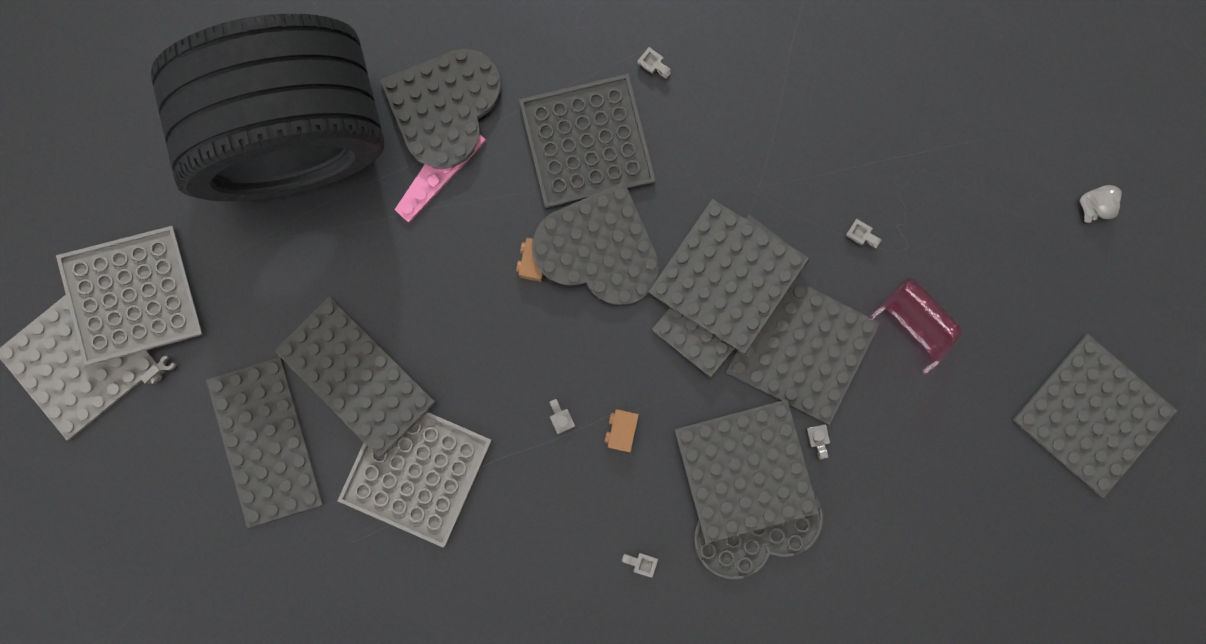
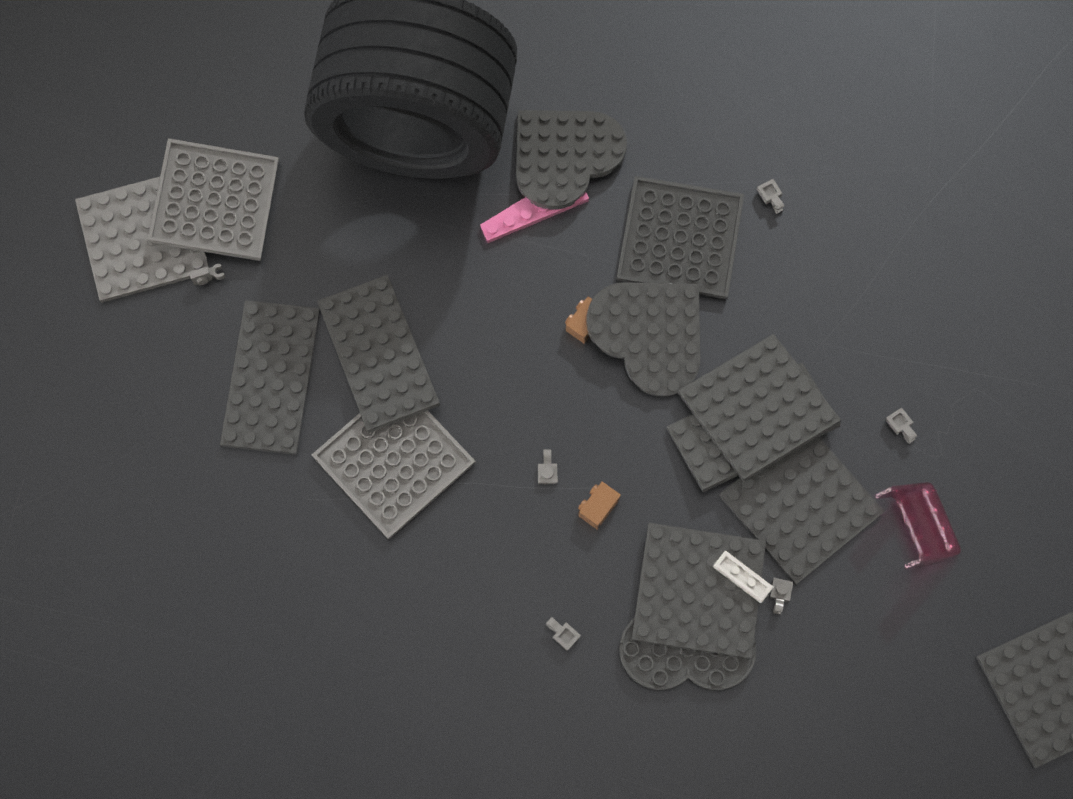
camera: 25 degrees right, 10 degrees down
none -> white tile [713,550,773,603]

